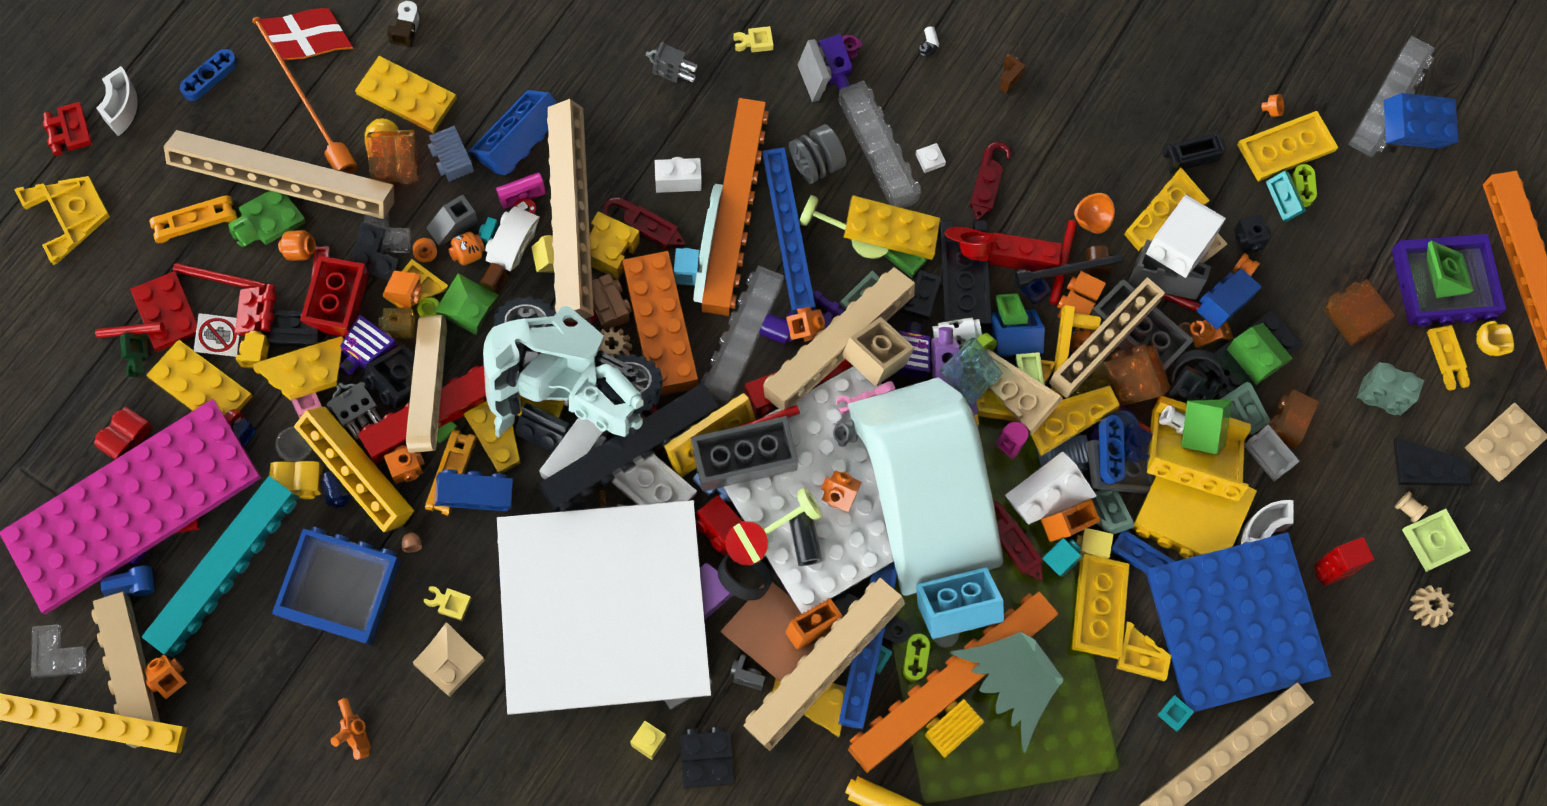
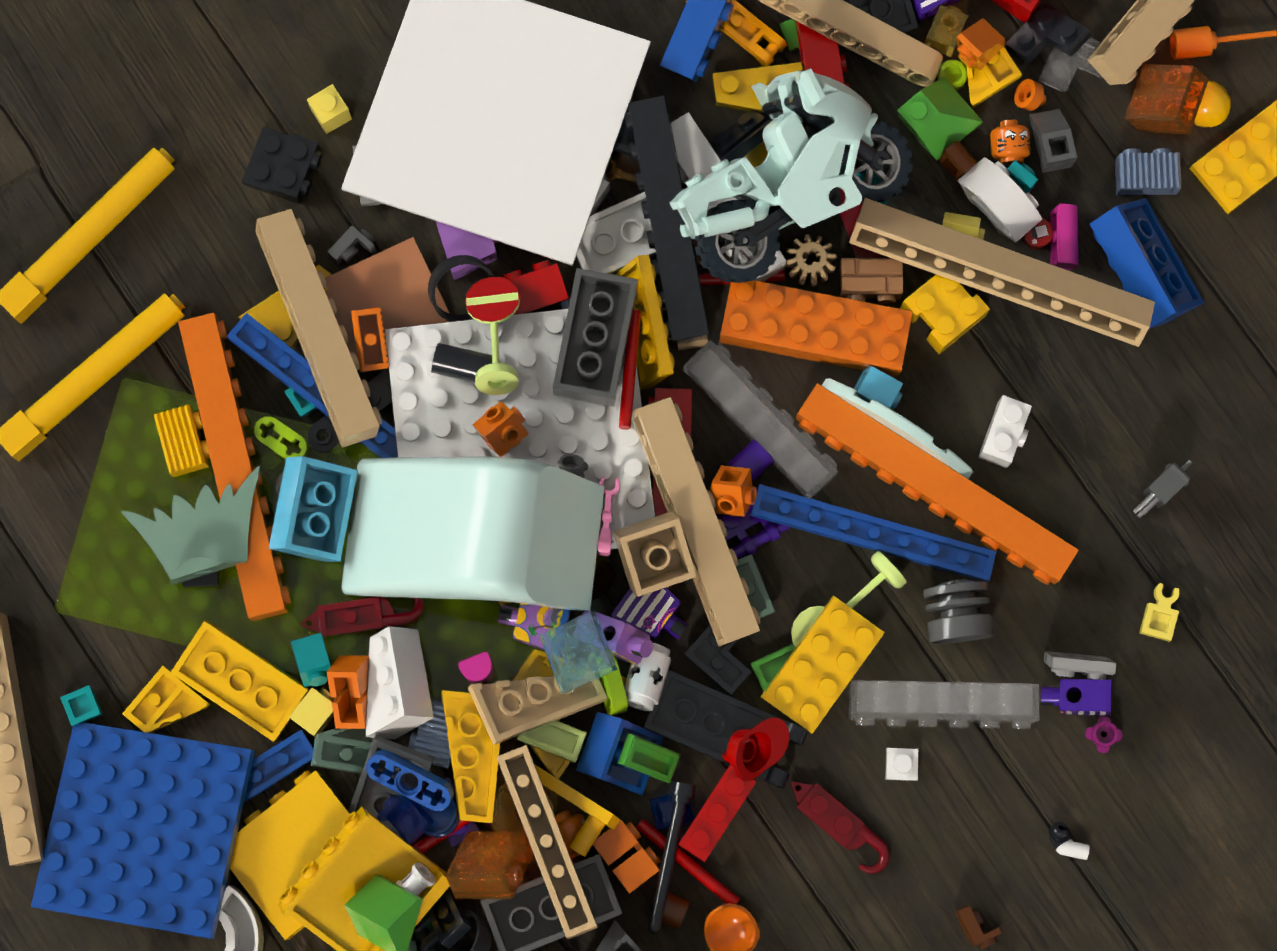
camera: 120 degrees right, 10 degrees up
dark red plate [603,197,685,249] -> none

